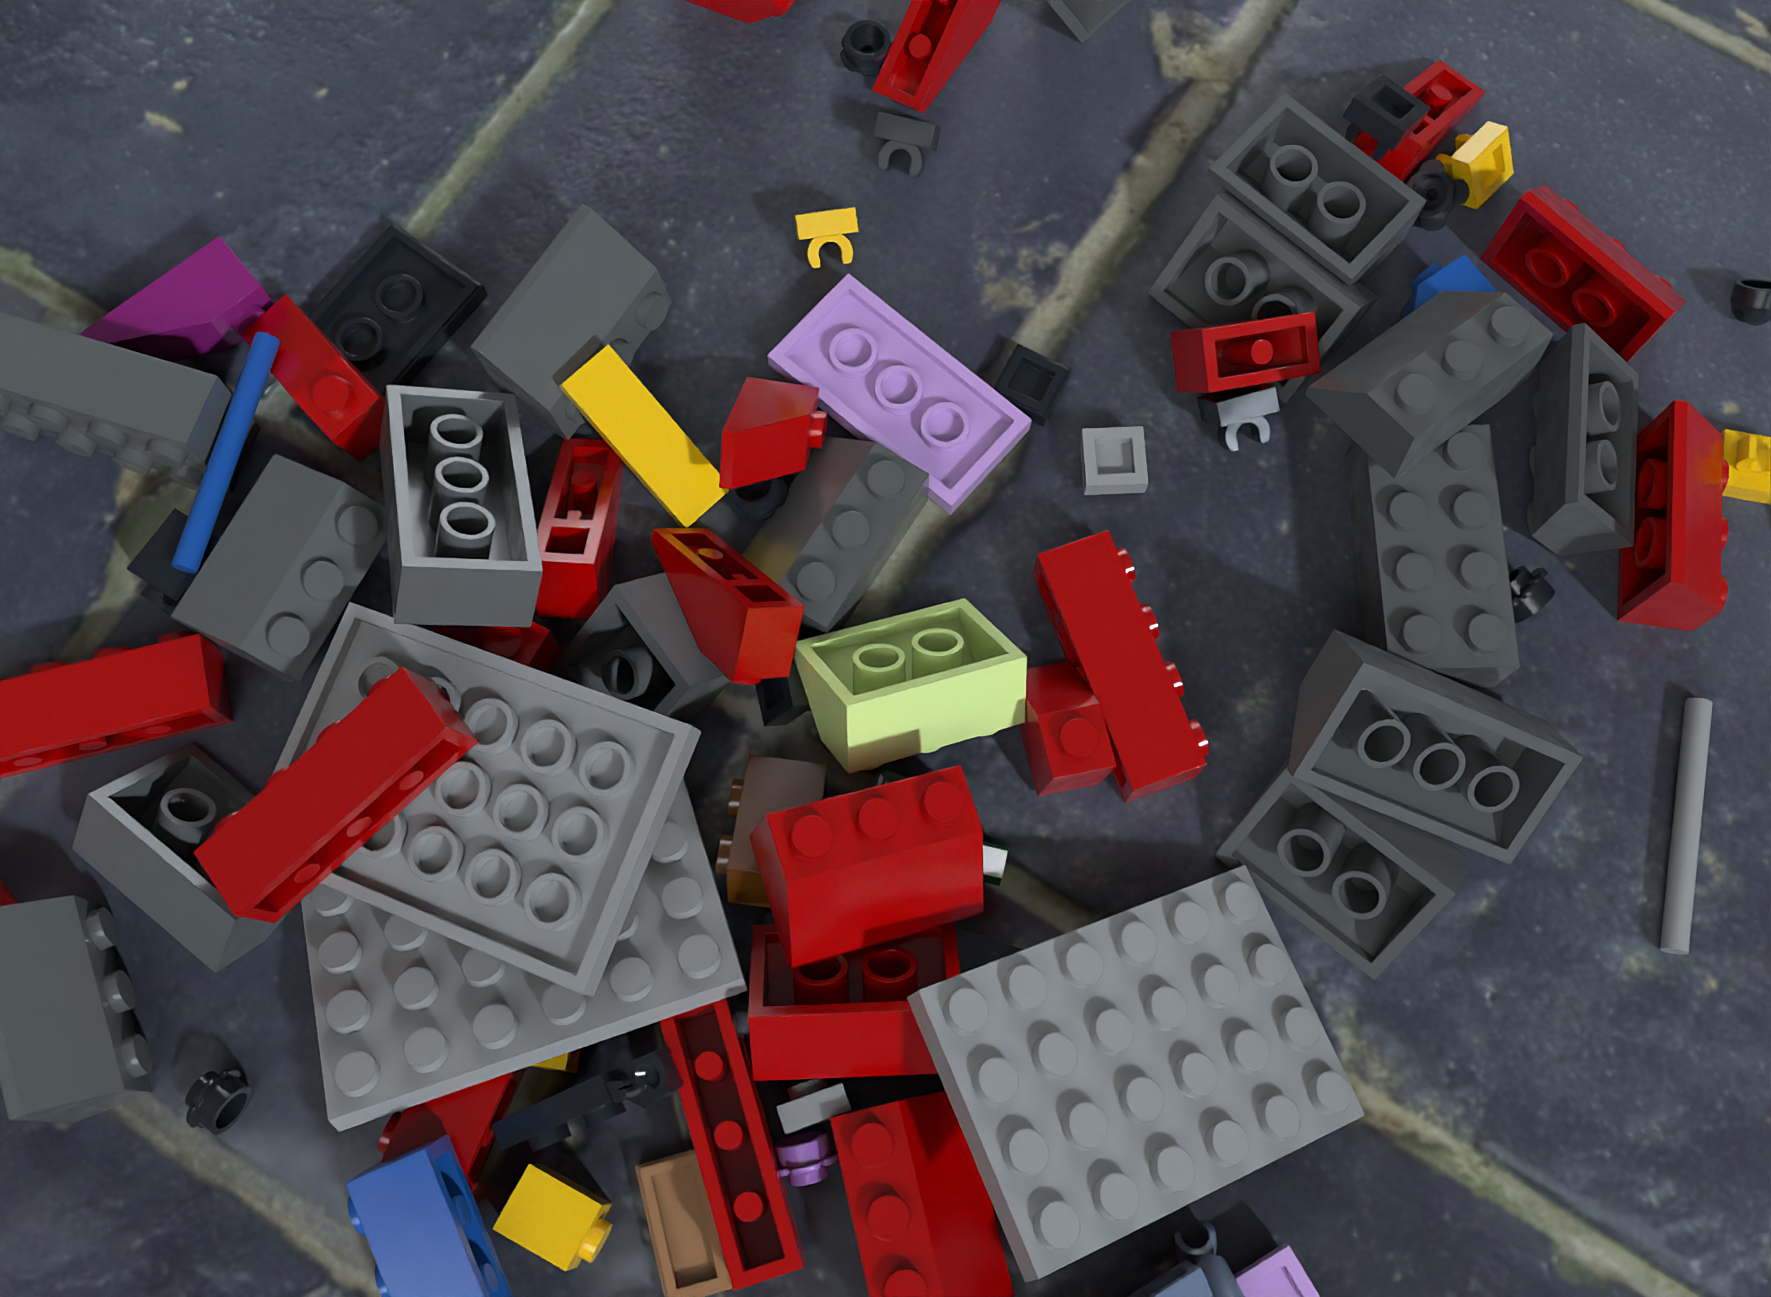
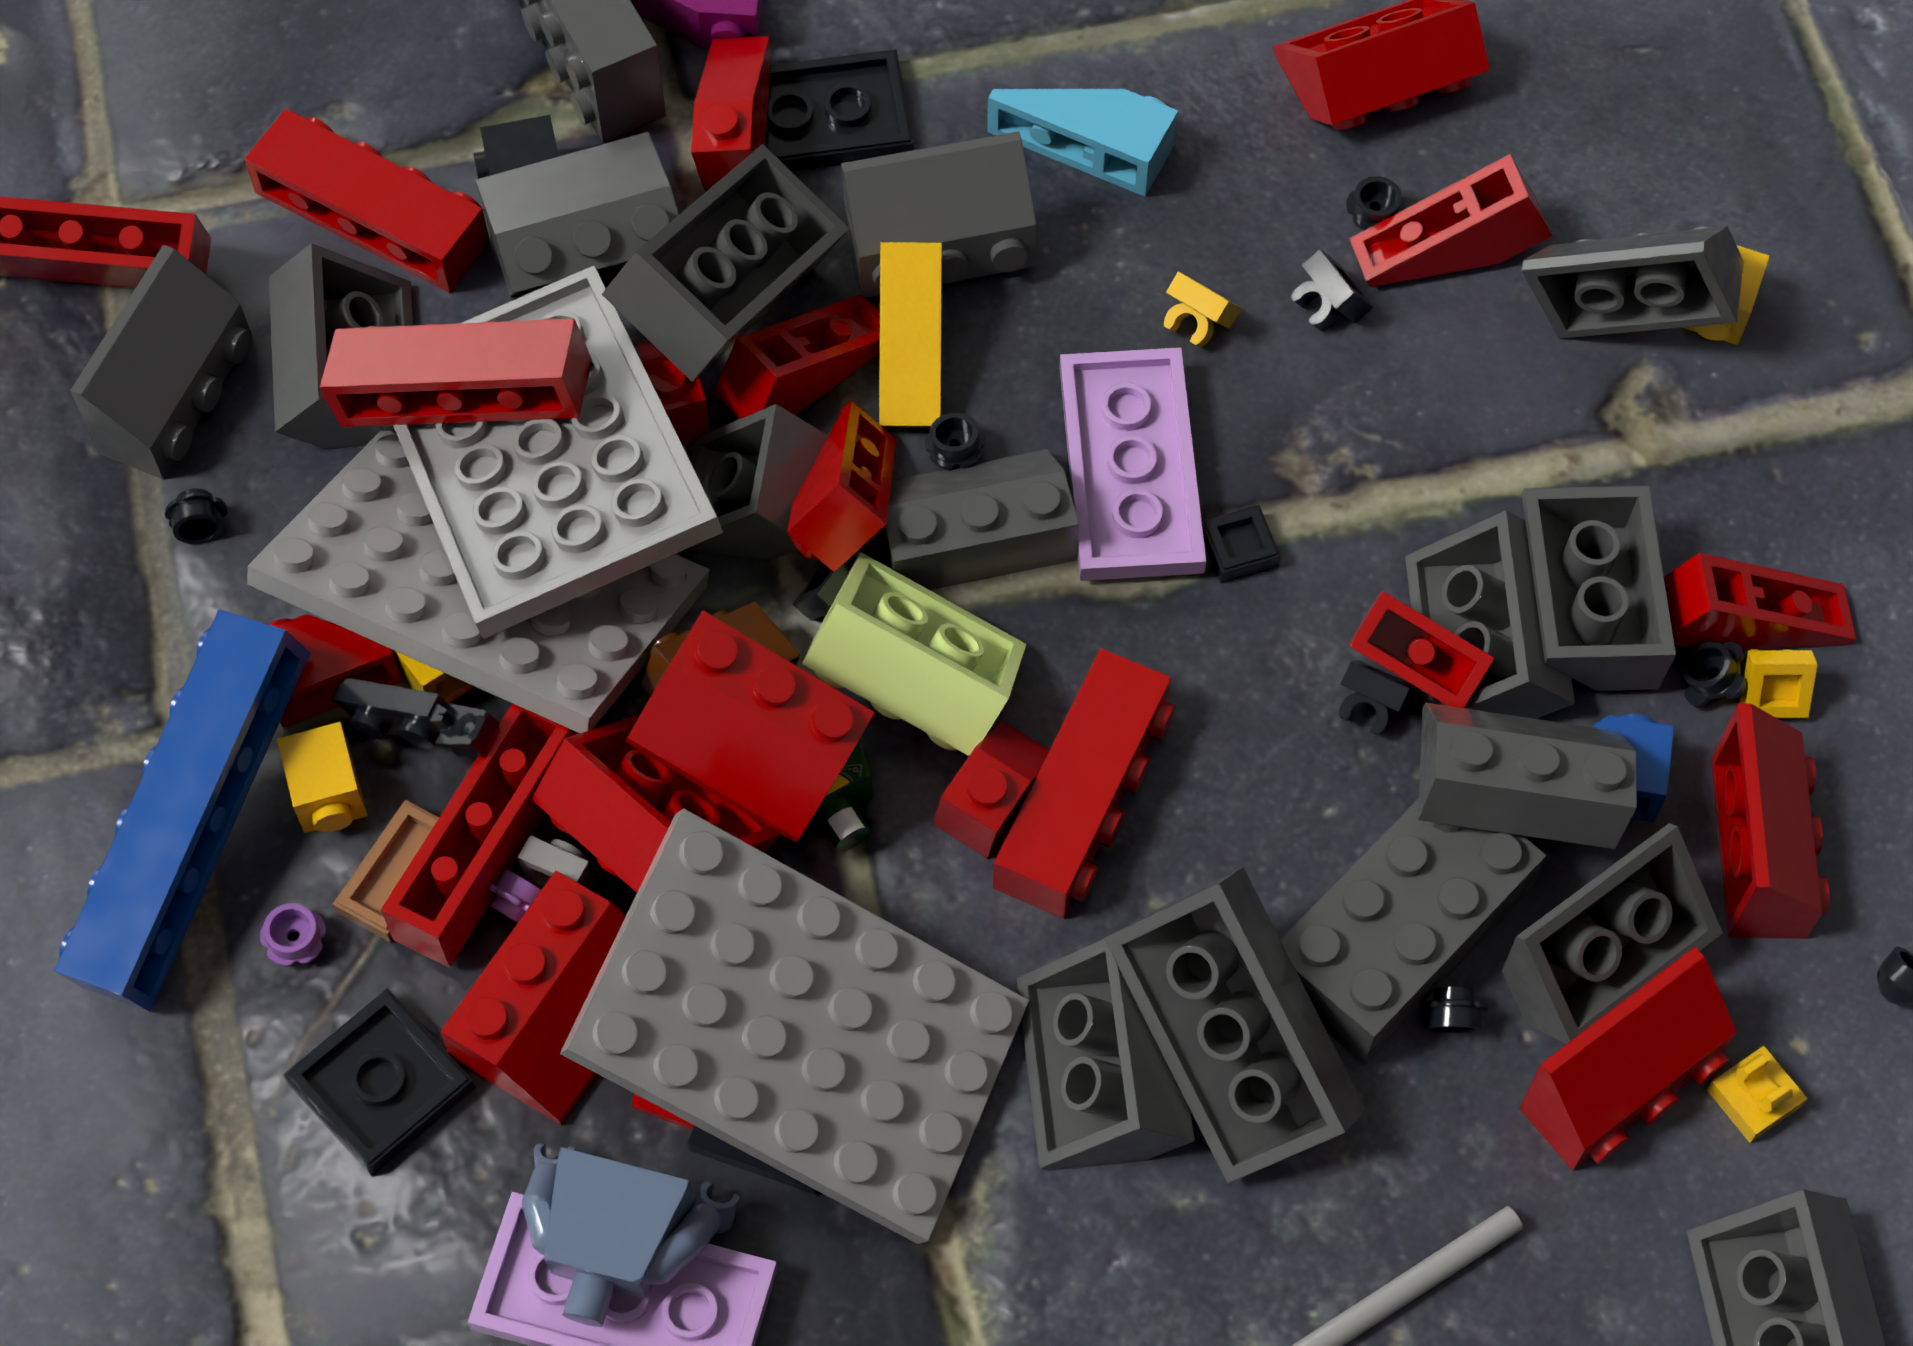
camera: 45 degrees right, 10 degrees down
blue bar [171,332,280,574] -> none
red slope [719,377,828,489] -> none
light grey plate [1079,426,1148,495] -> none
black tile [1343,74,1430,161] -> none
none -> medium azure slope [987,89,1178,197]

